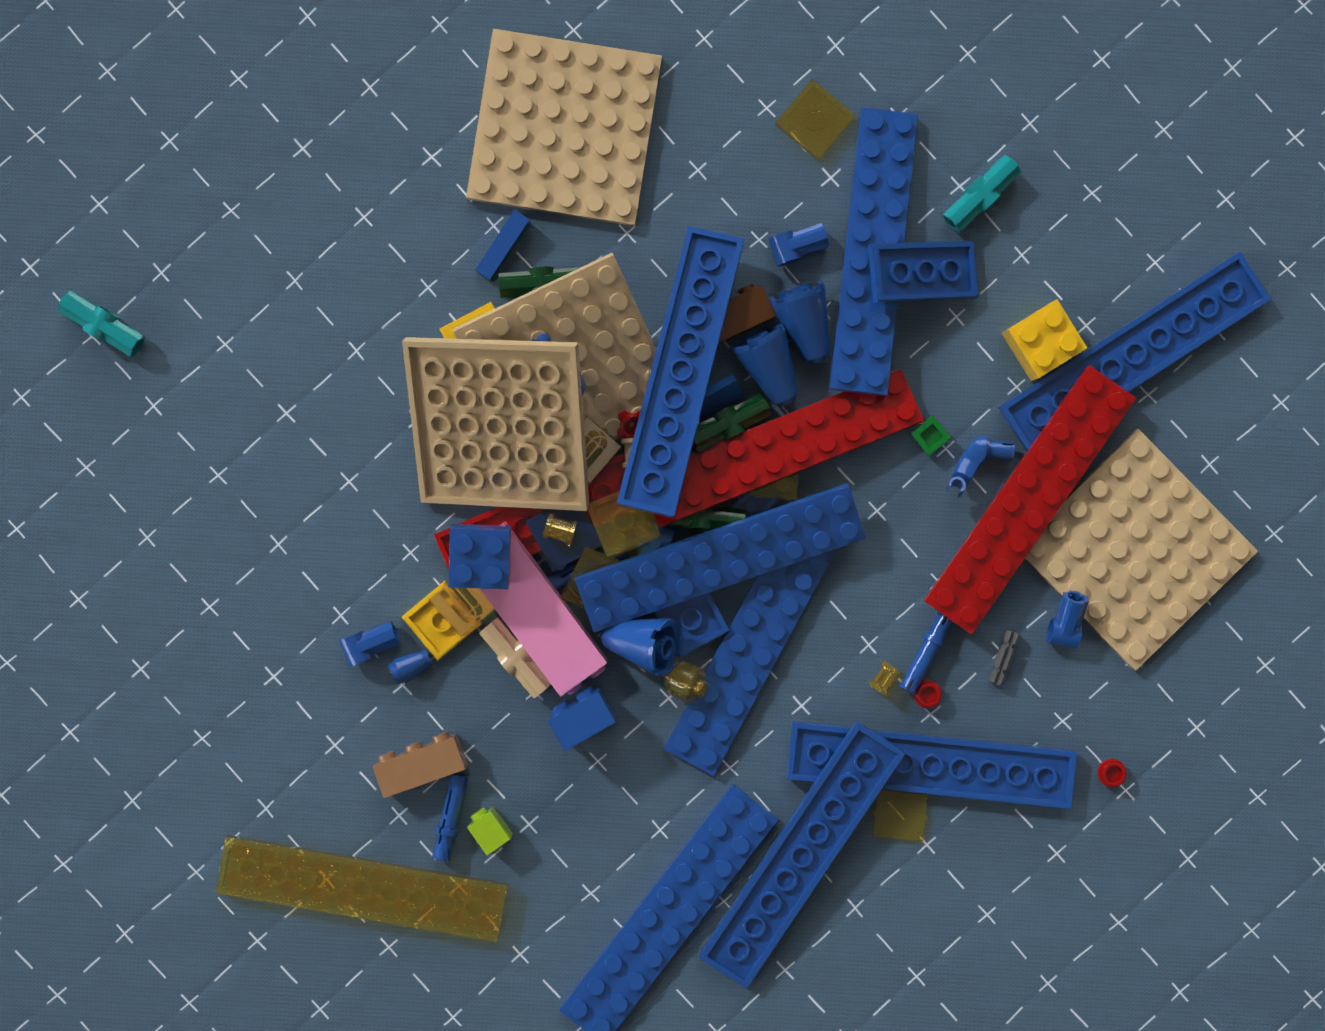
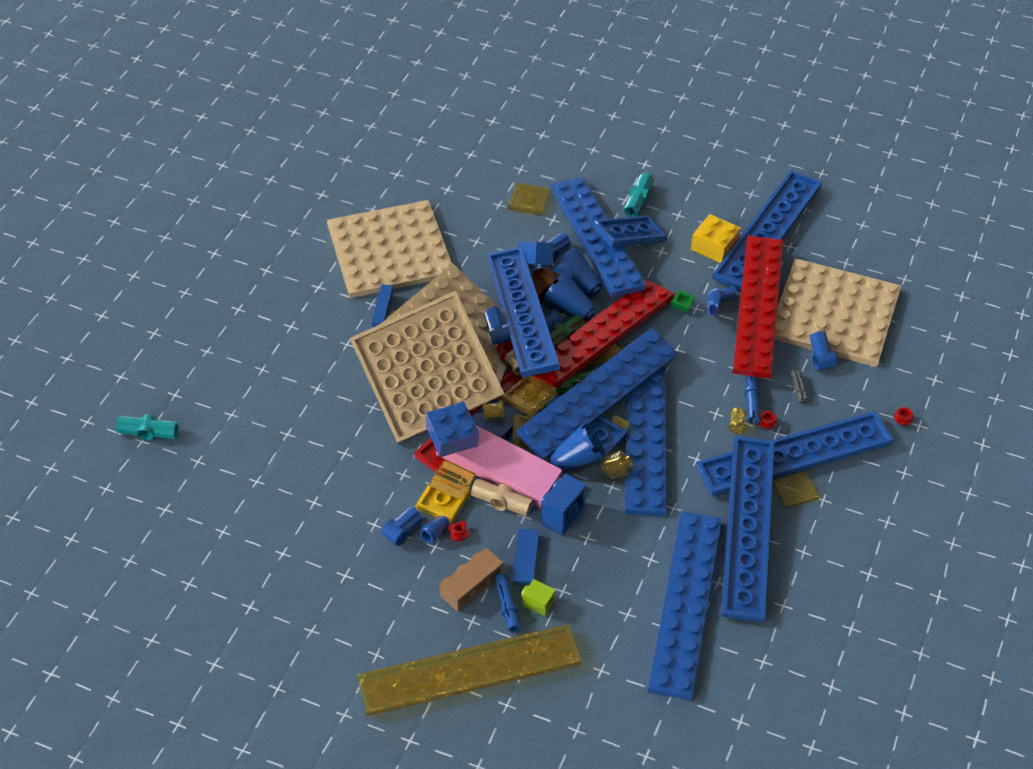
camera: 25 degrees left, 40 degrees down
none -> red plate [447,521,470,542]
none -> blue piece [485,306,511,345]
none -> blue tile [512,529,539,586]
none -> blue brick [518,242,554,268]
none -> clear yellow tile [611,416,631,431]

